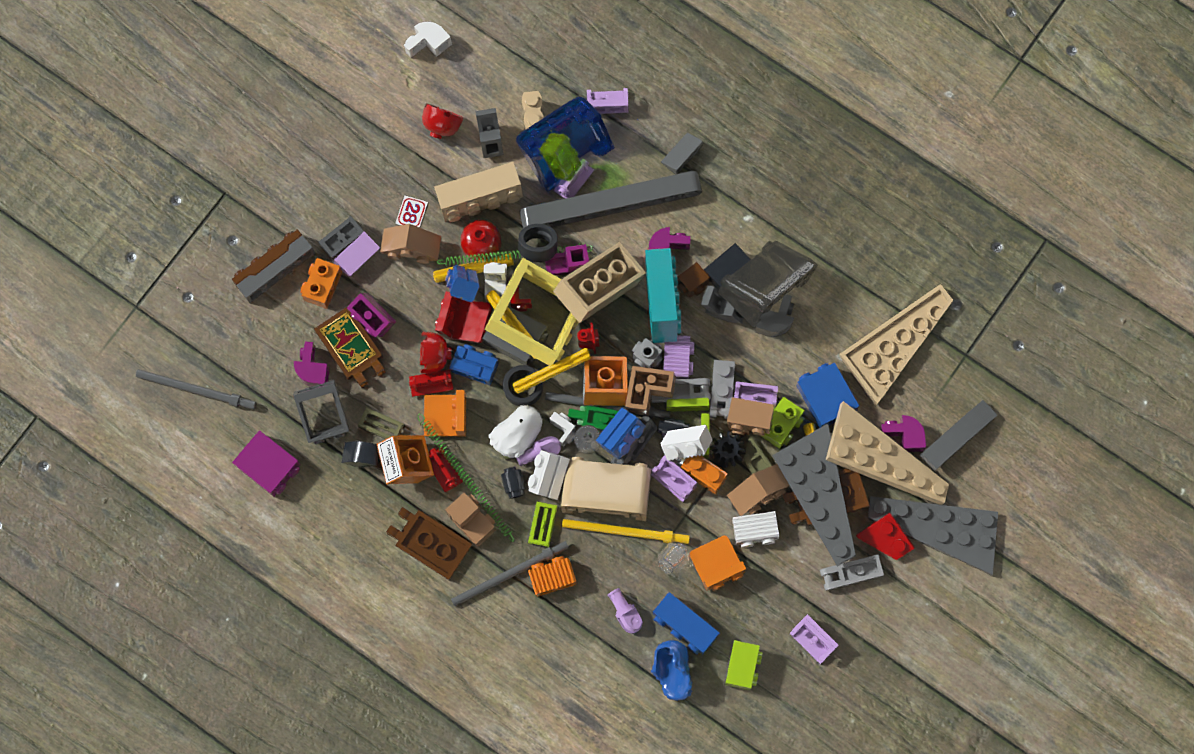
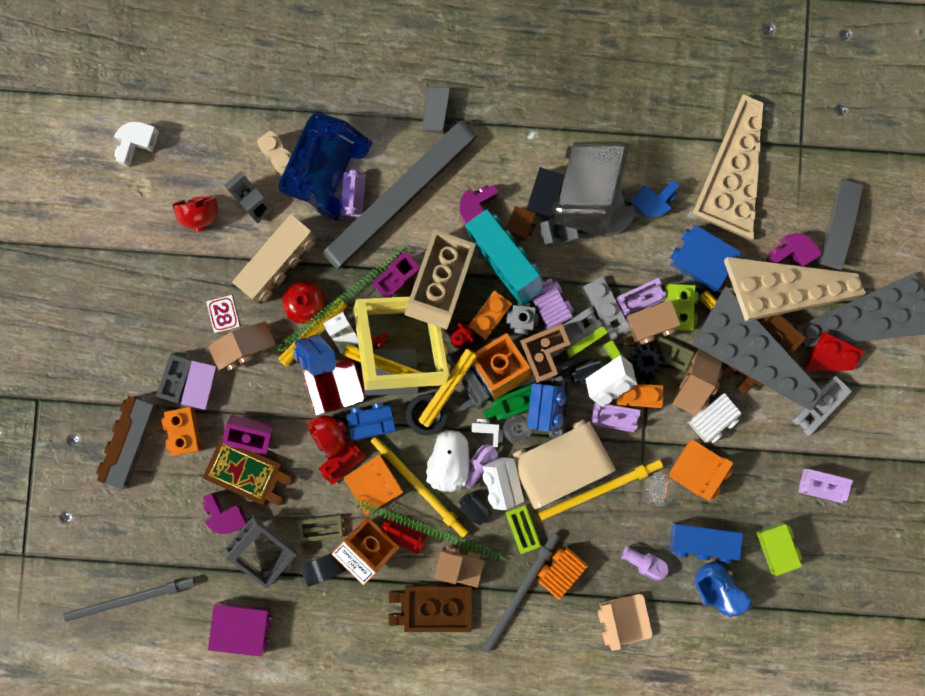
camera: 40 degrees left, 10 degrees up
black tyre [518,224,558,262] -> none
clear neon green brick [539,133,582,181] -> none
lavender hinge [587,88,628,114] -> none
none -> yellow bar [370,436,469,538]
none -> dark grey hinge [448,349,489,409]
none -> orange brick [468,291,512,341]
none -> light nougat bracket [597,594,652,651]
none -> blue brick [628,180,679,219]

